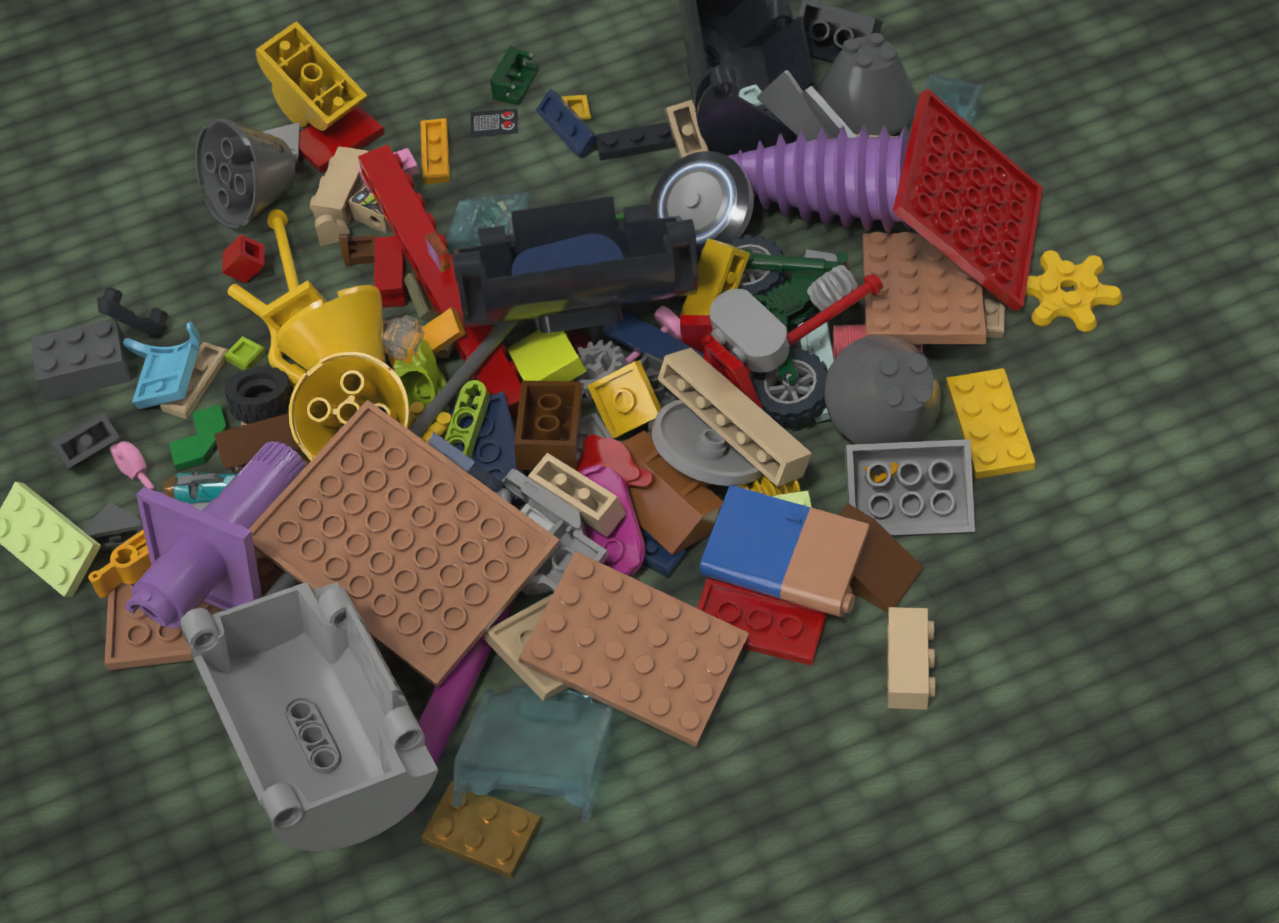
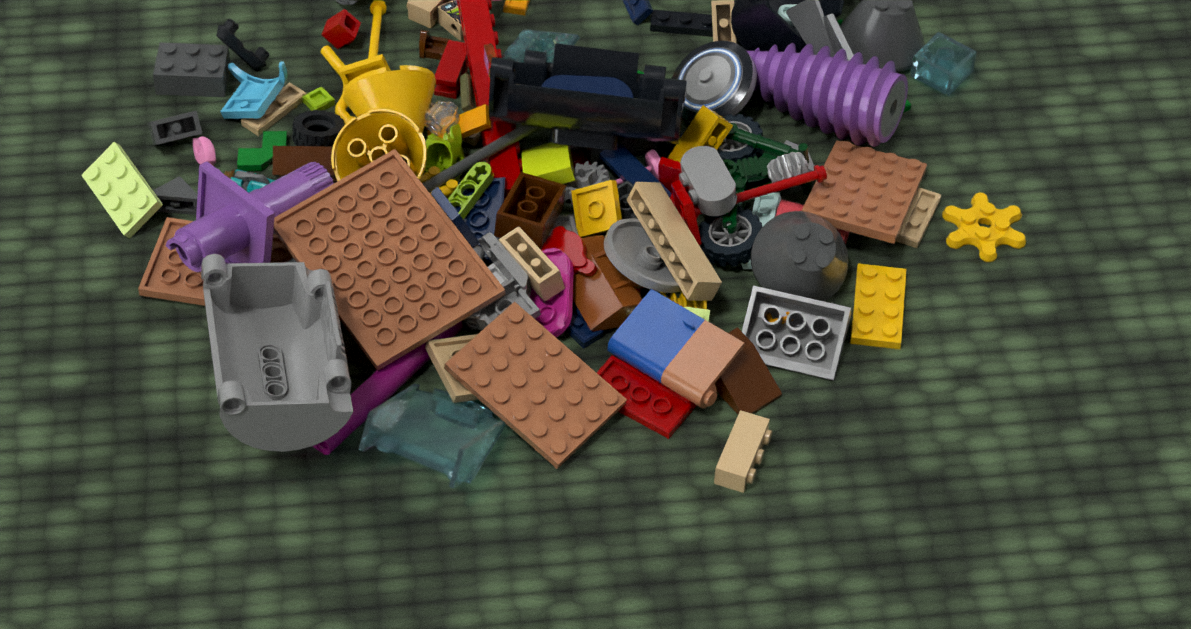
camera: 10 degrees right, 5 degrees down
light orange piece [88,529,152,598] -> none
tan tile [315,215,349,247] -> none
pearl gold plate [421,781,542,879] -> none
red plate [893,88,1043,312] -> none

